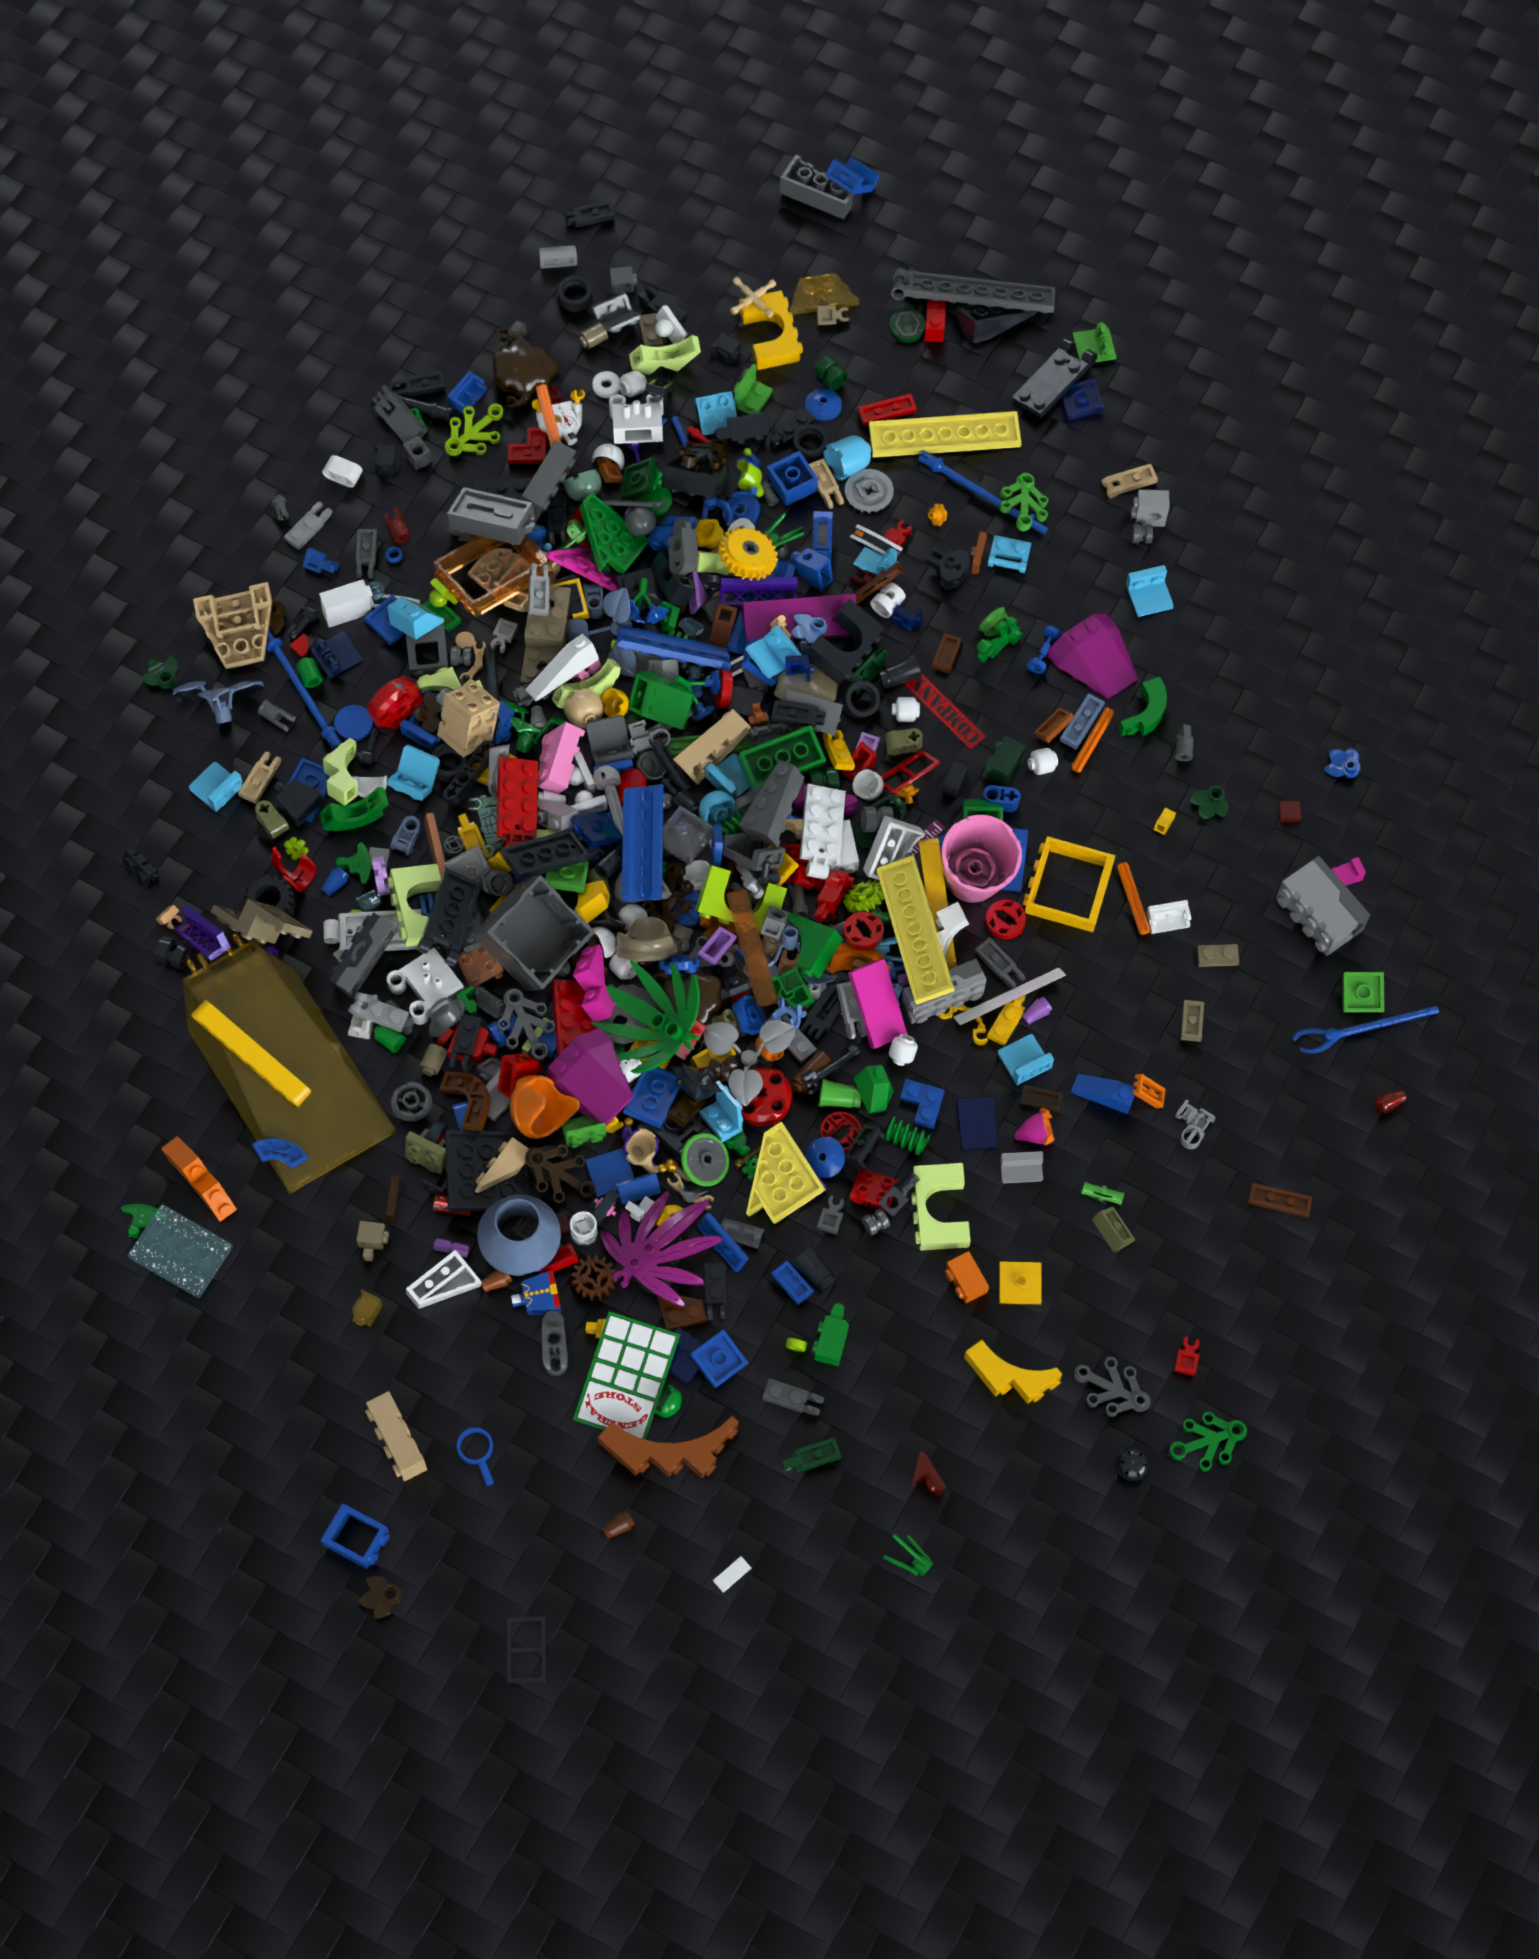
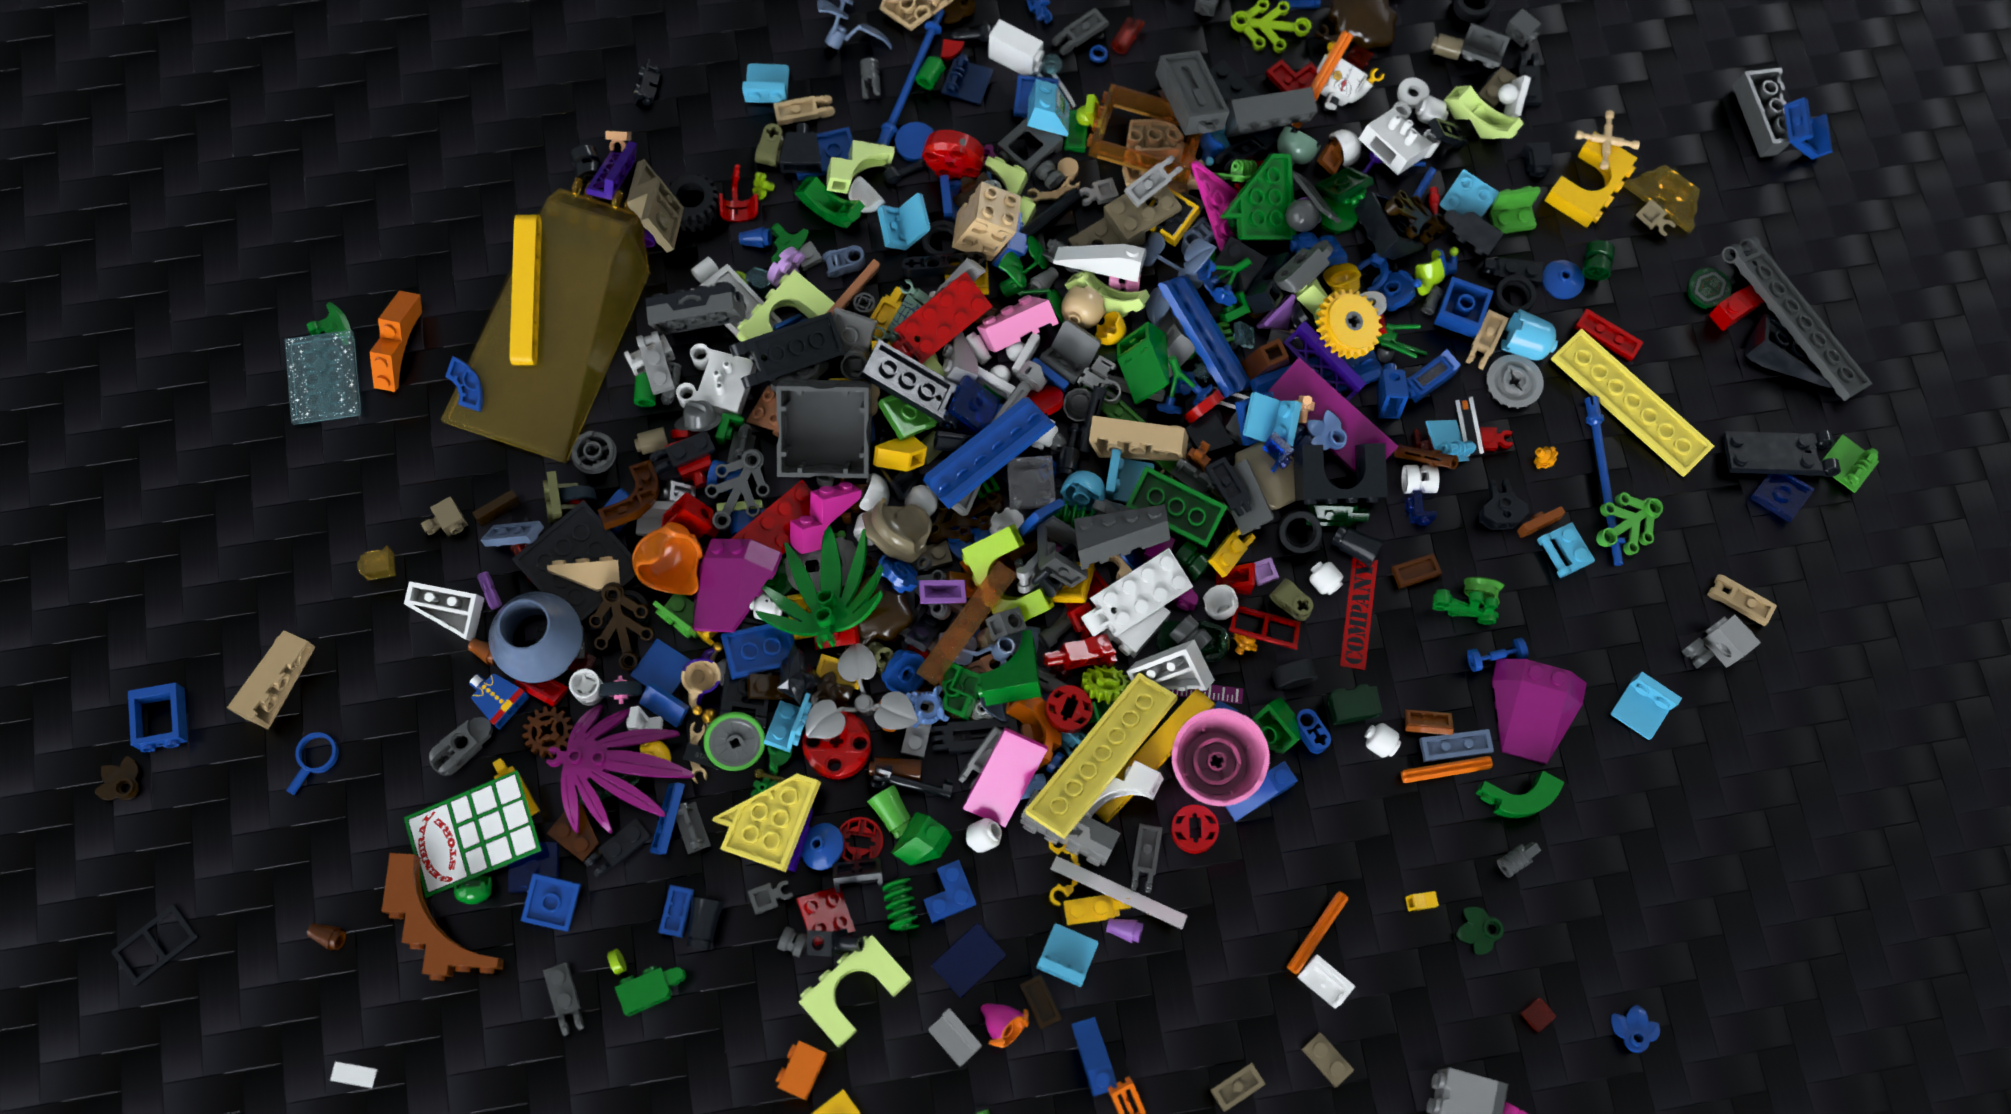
camera: 50 degrees right, 5 degrees up
dark green hinge [781,1437,842,1473] -> none
yellow window [1023,836,1116,932] -> none
none -> sand blue plate [481,521,544,547]

